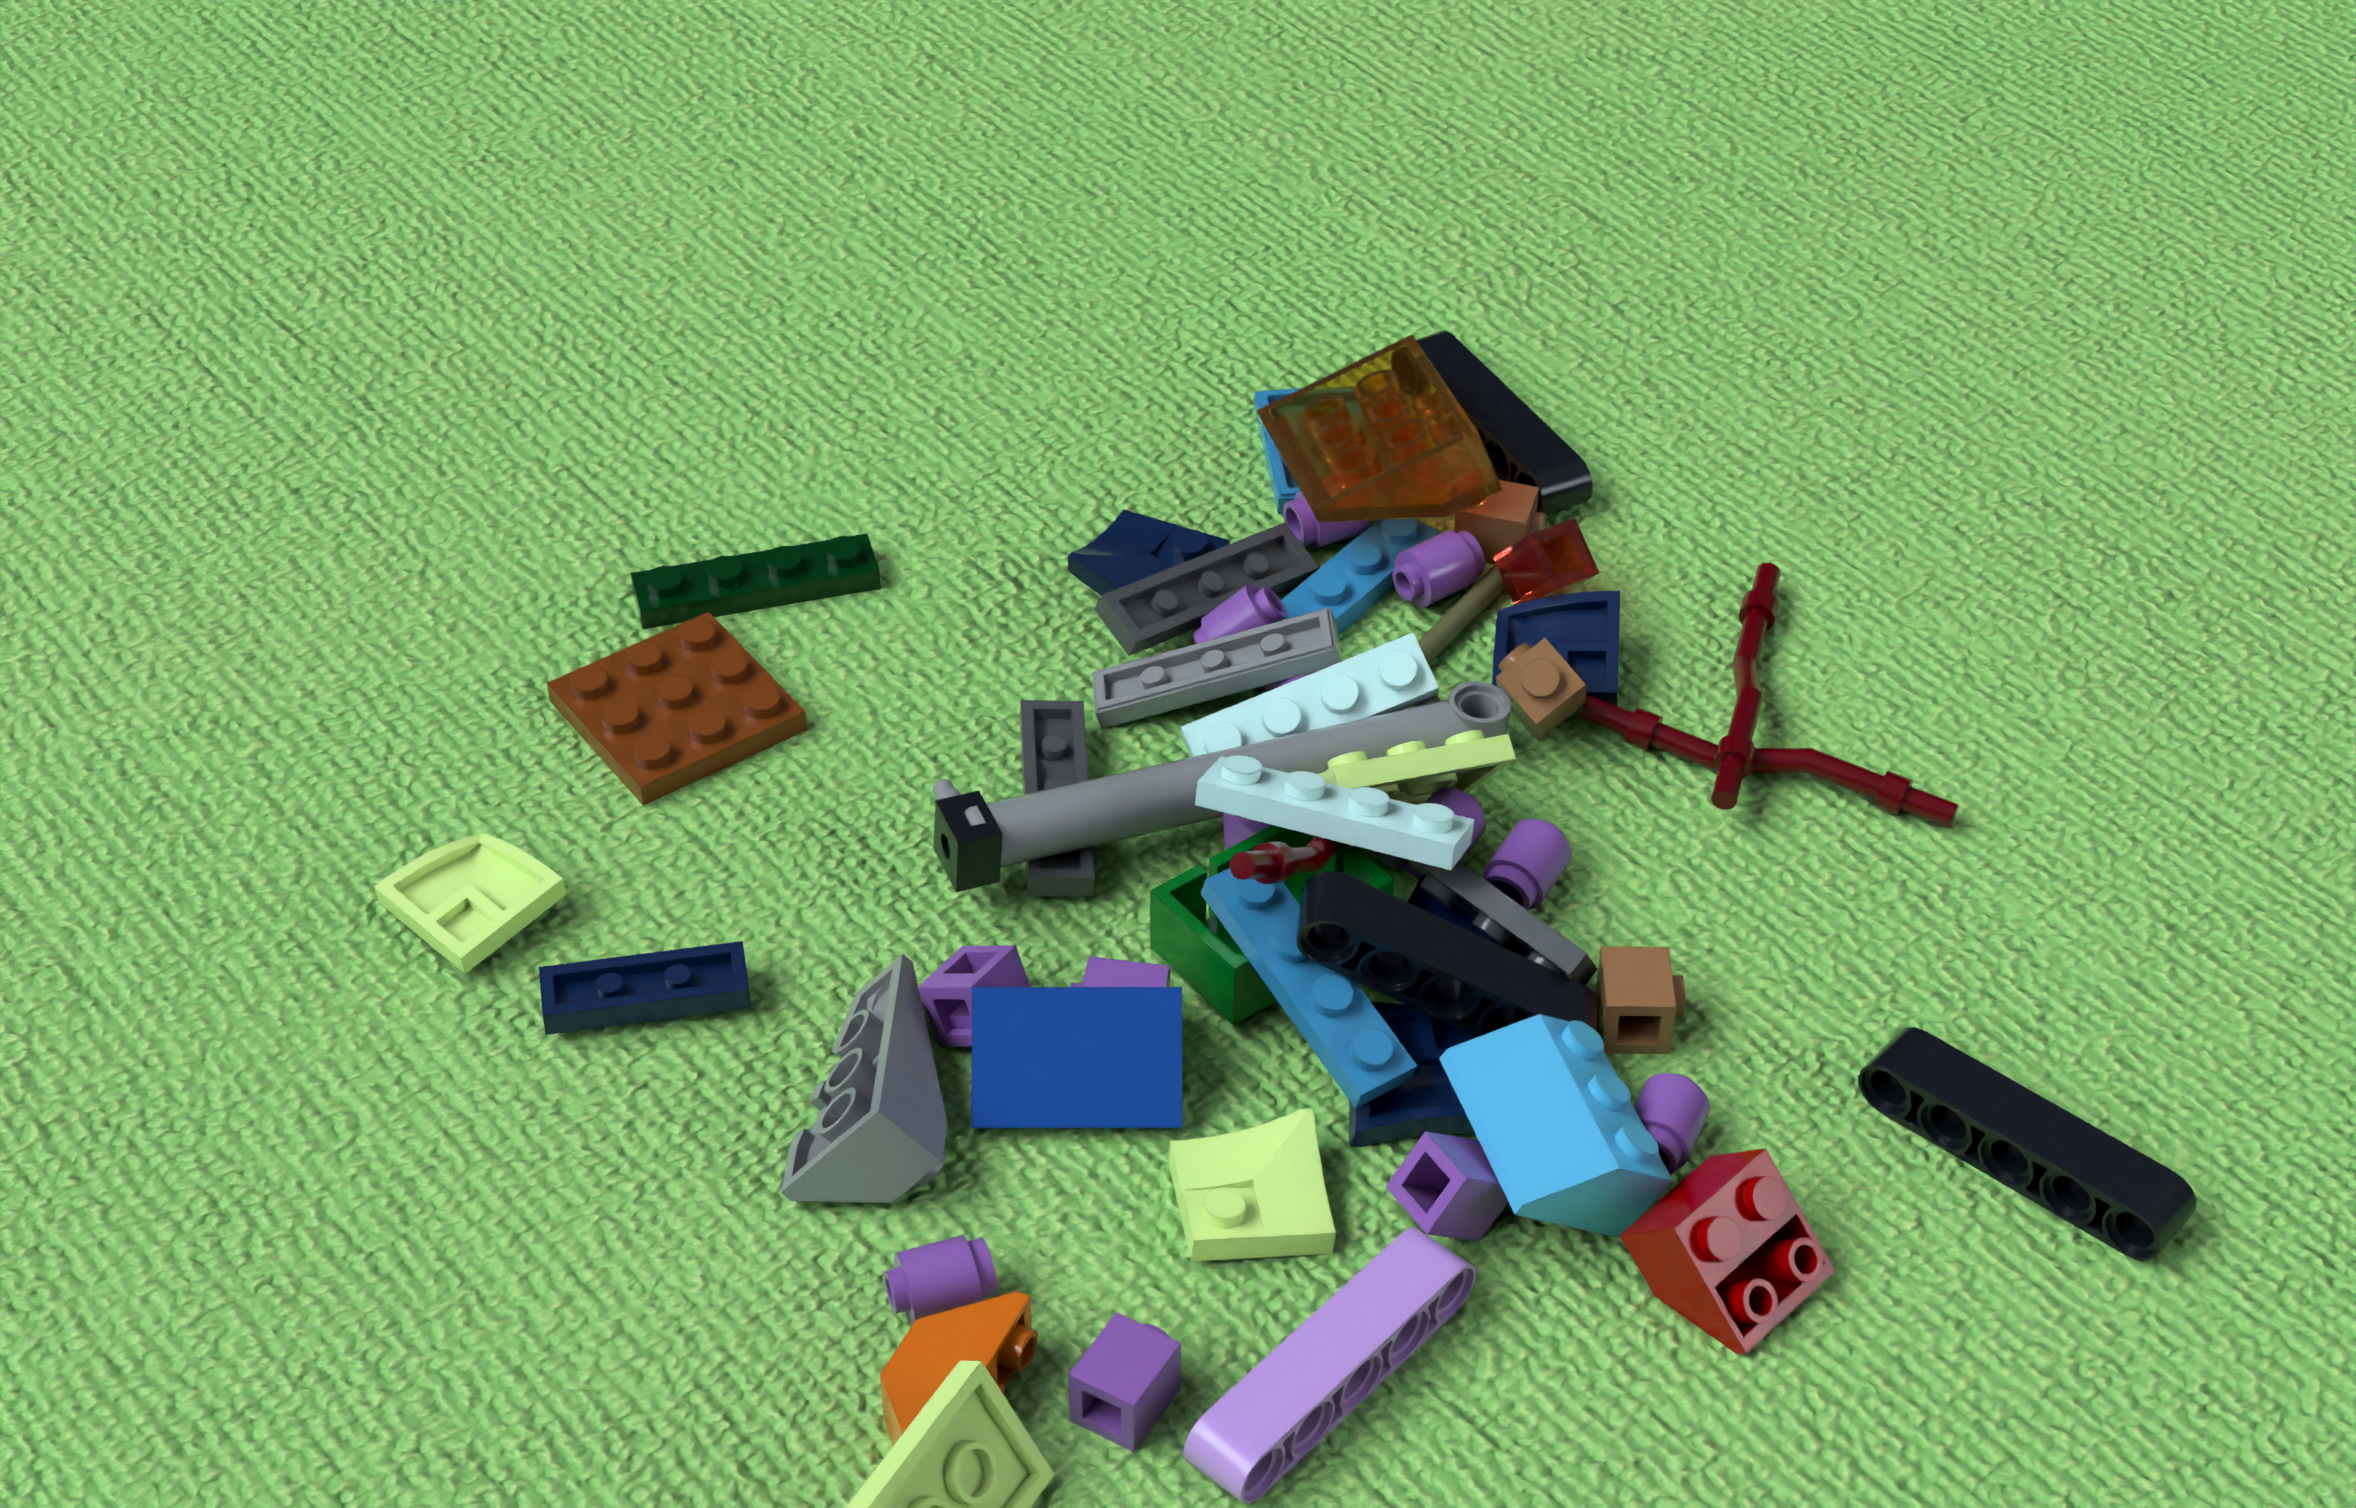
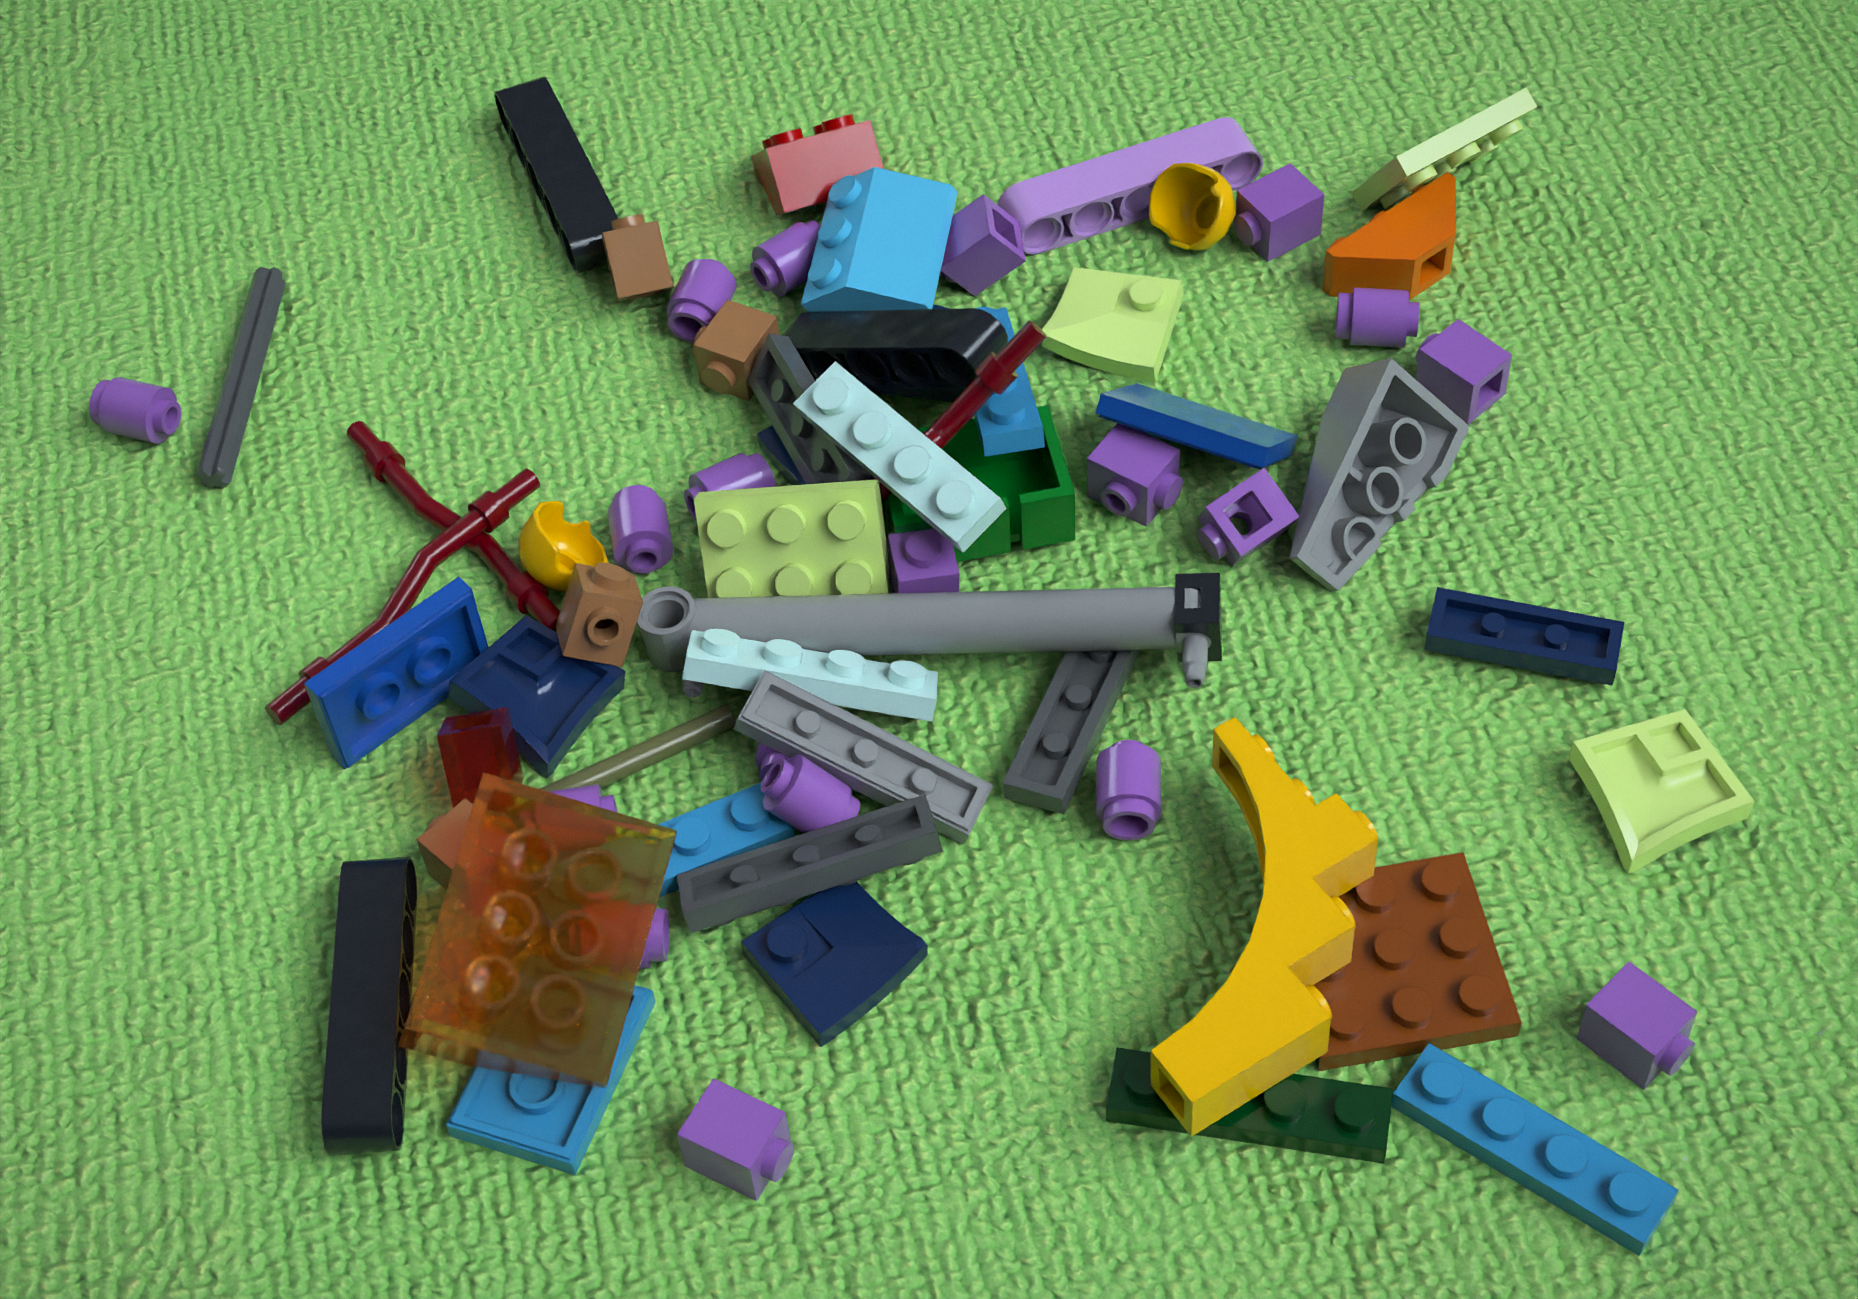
camera: 150 degrees left, 10 degrees up
none -> medium lavender brick [89,377,181,444]
none -> dark grey axle [197,267,286,488]
none -> blue tile [304,577,488,770]
none -> yellow hair [518,501,609,593]
none -> medium nougat brick [602,214,673,303]
none -> medium lavender brick [607,485,673,573]
none -> medium lavender brick [667,259,737,343]
none -> medium lavender brick [677,1078,794,1201]
none -> medium lavender brick [1096,740,1161,840]
none -> yellow hair [1149,163,1236,251]
none -> yellow arch [1151,717,1378,1137]
none -> dark azure plate [1391,1043,1679,1256]
none -> medium lavender brick [1416,319,1512,424]
none -> medium lavender brick [1577,961,1697,1090]

